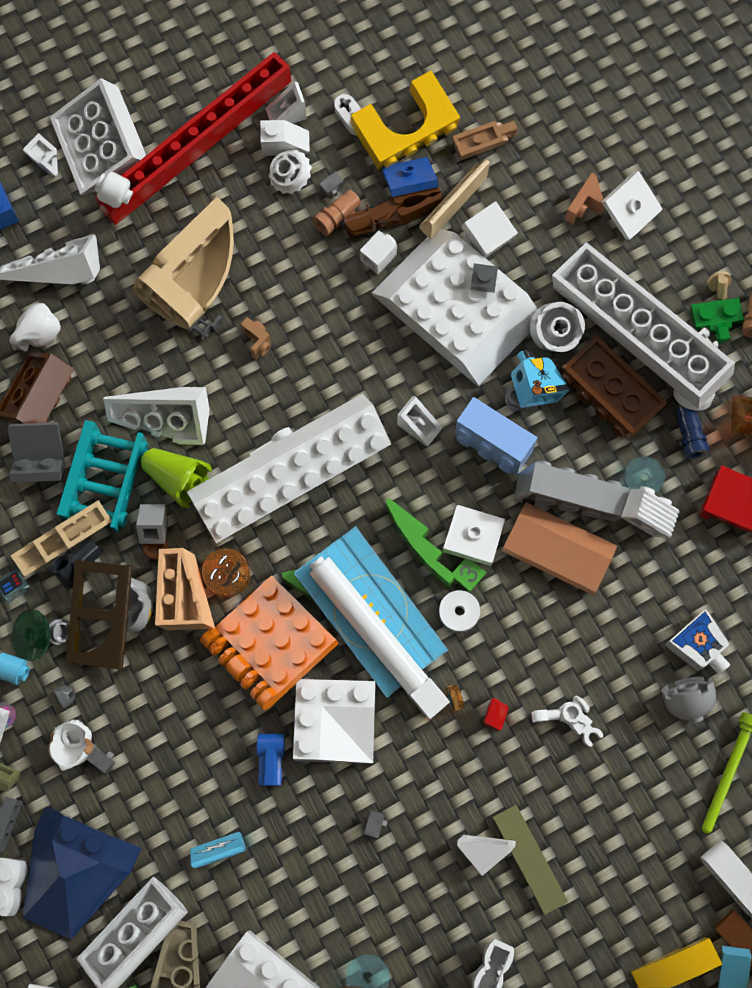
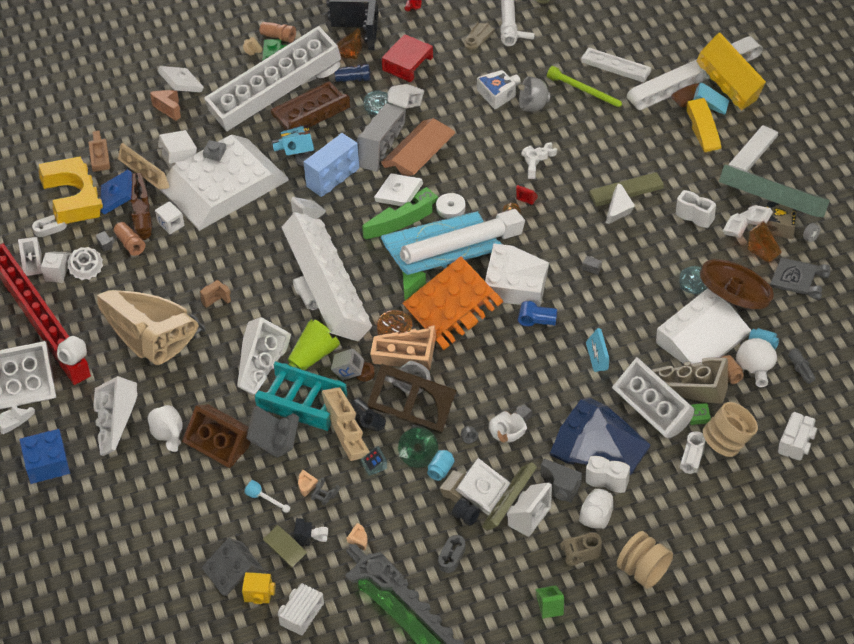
camera: 80 degrees left, 25 degrees down
white brick [530,302,585,352] -> none

